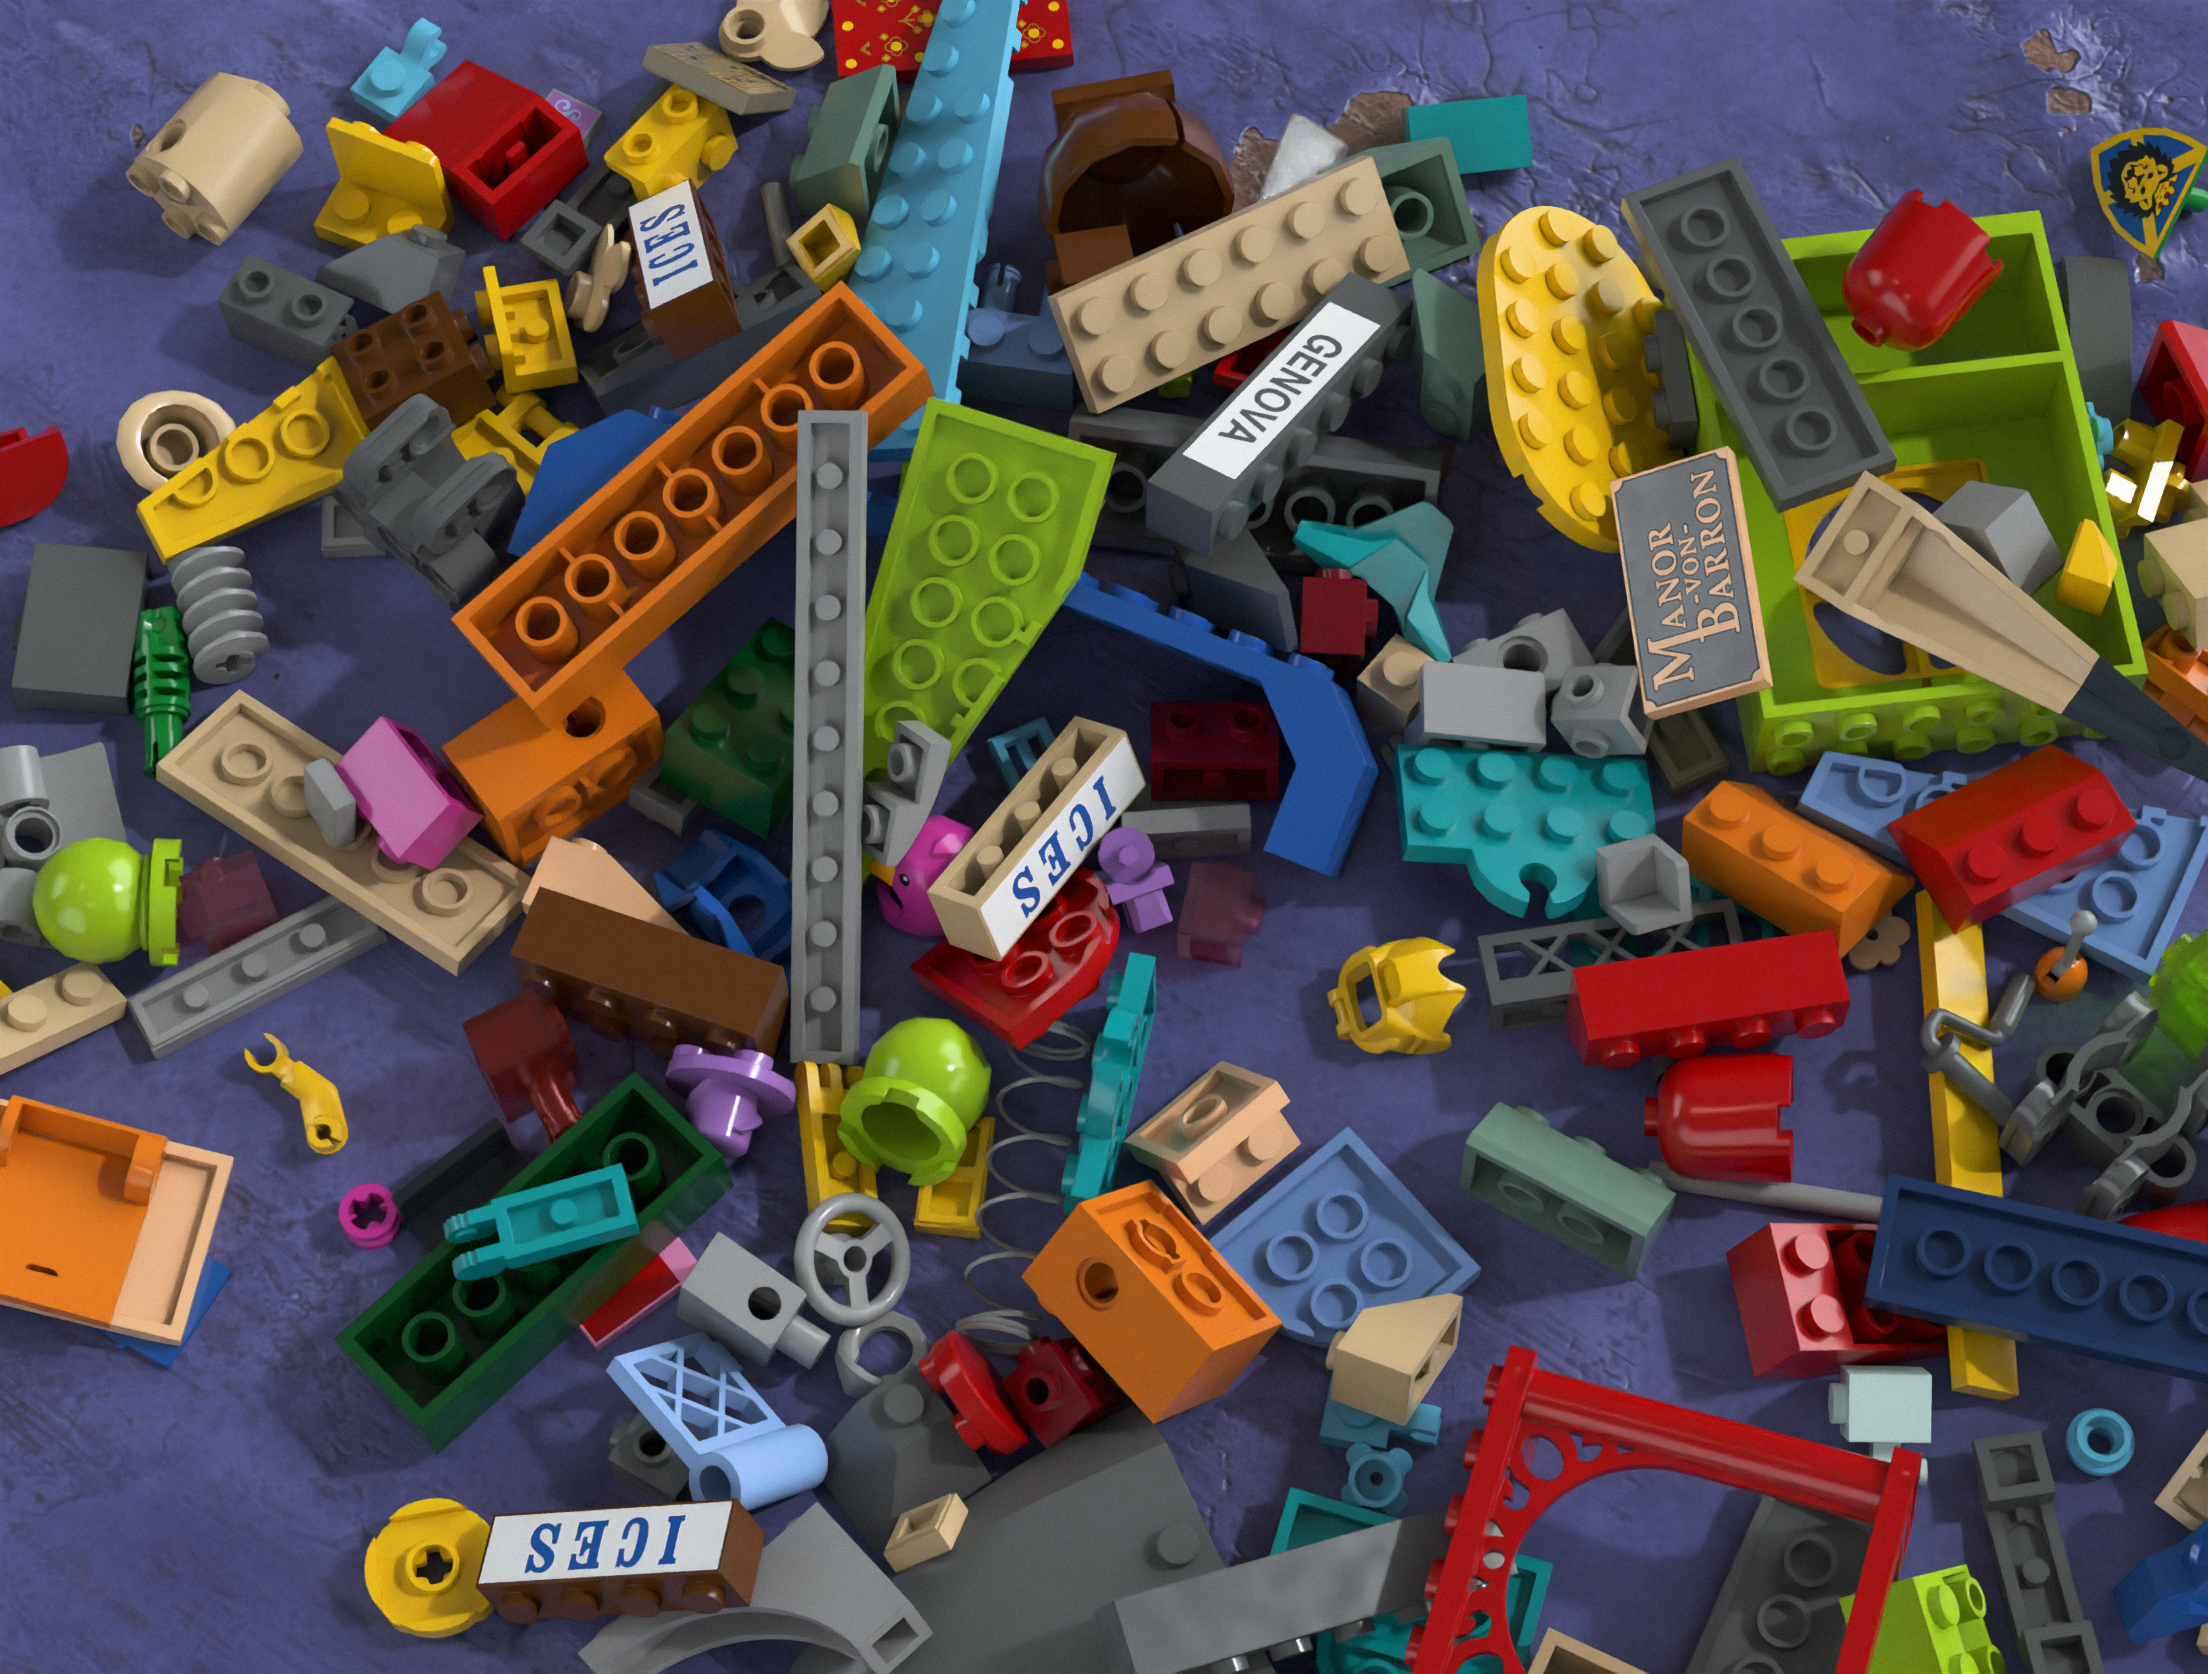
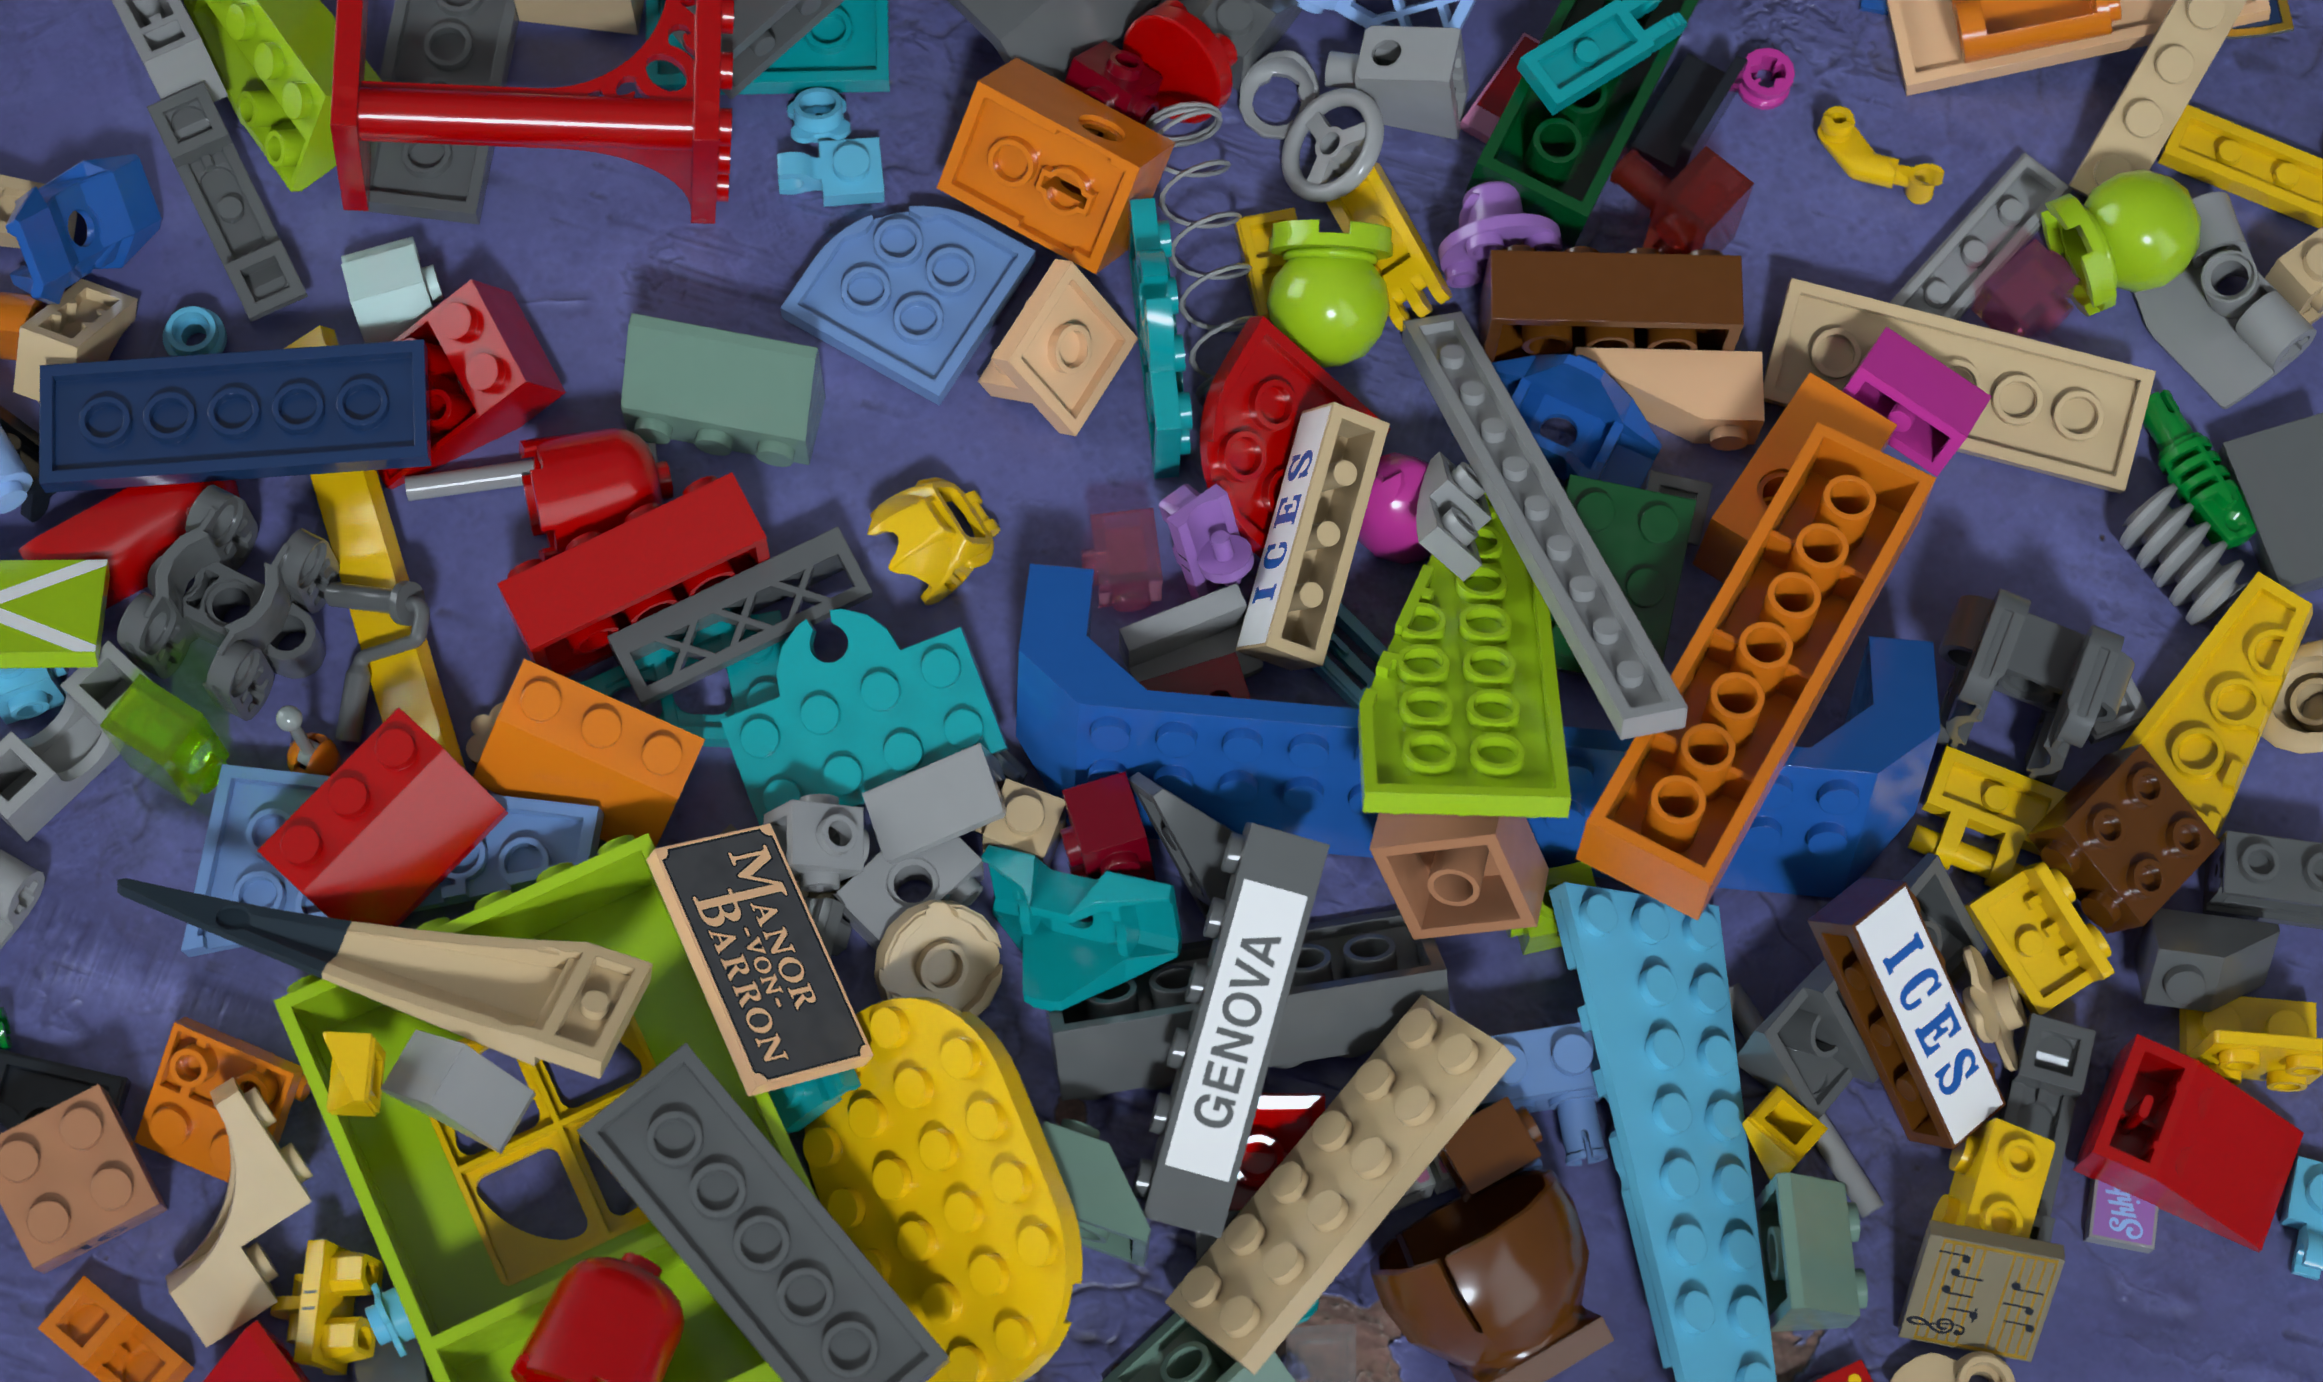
camera: 155 degrees right, 5 degrees up
light grey tile [303,757,356,849] -> none
tan slope [1326,1293,1463,1426] -> none
light grey panel [1595,833,1693,935] -> none
dark grey plate [1643,309,1698,450] -> none
none -> tan tile [874,900,1003,1017]

